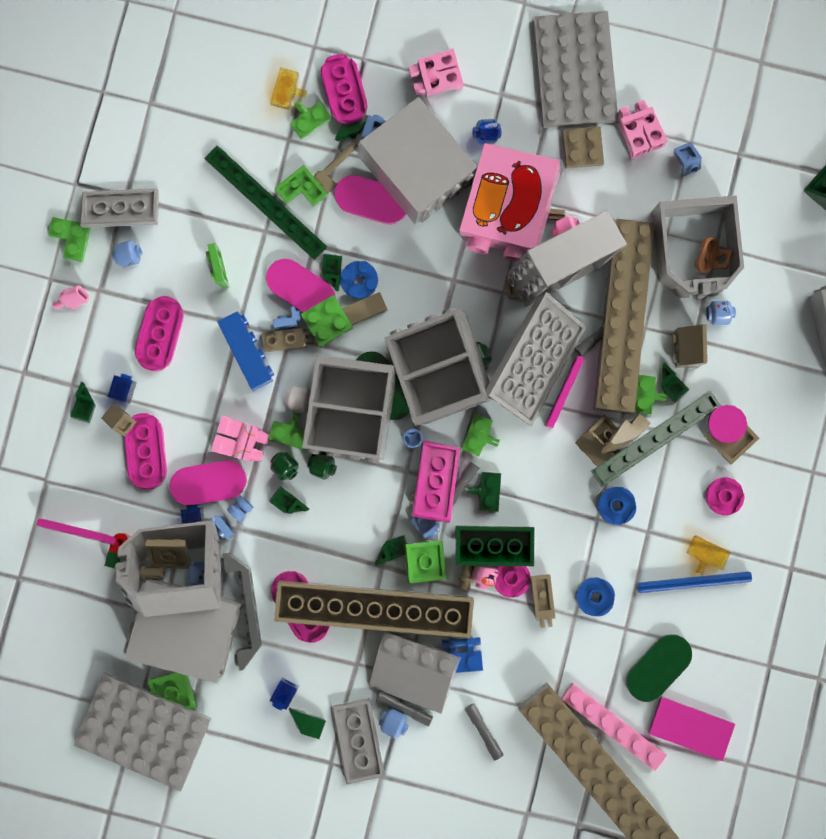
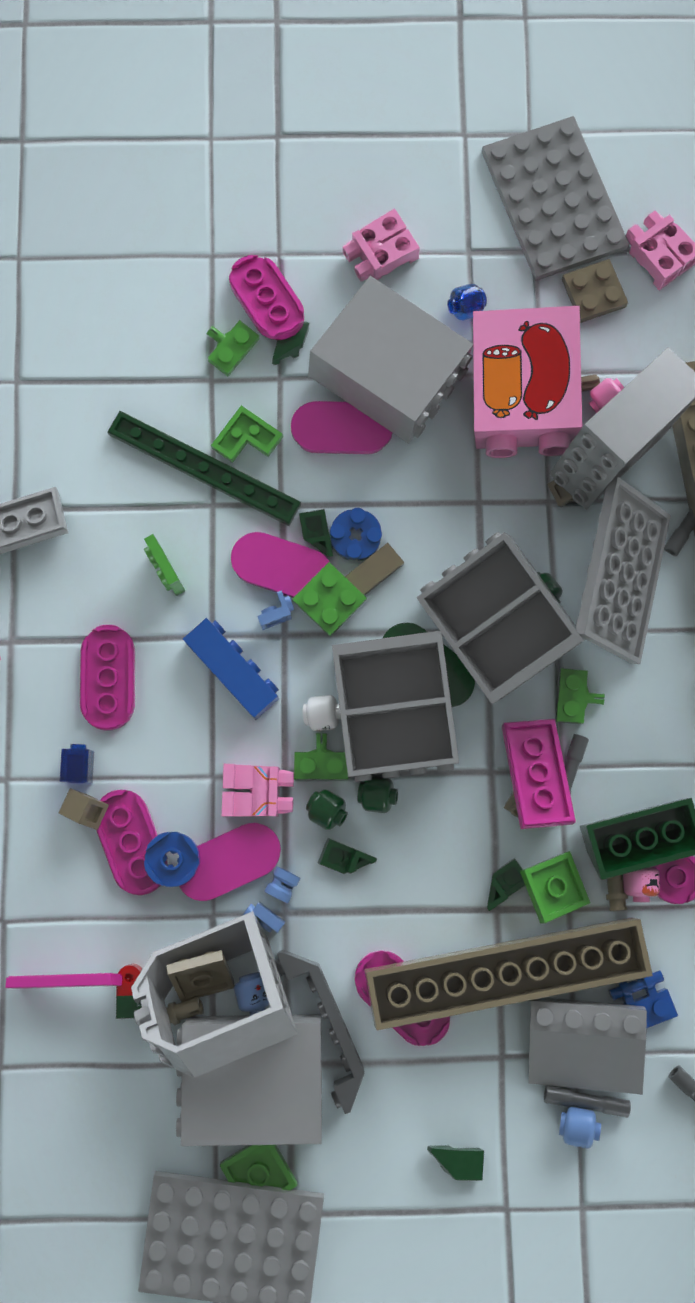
camera: 15 degrees left, 5 degrees down
dark green slope [70,382,96,423] -> none
medium blue head [112,240,143,268] -> none
clear blue brick [181,504,205,524] -> none
dark tan hinge [262,328,315,352] -> none
clear blue brick [269,677,299,710] -> none
clear yellow plate [270,67,307,110] -> none
dark tan piece [314,141,358,194] -> none
light grey tile [332,698,385,784] -> none
medium blue bracket [361,115,386,139] -> none
medium blue wheel [403,429,423,449] -> none
medium blue bracket [410,517,440,539] -> none
dark green plate [466,472,501,512] -> none
dark pink tile [545,356,585,429] -> none
none -> blue plate [144,832,200,887]

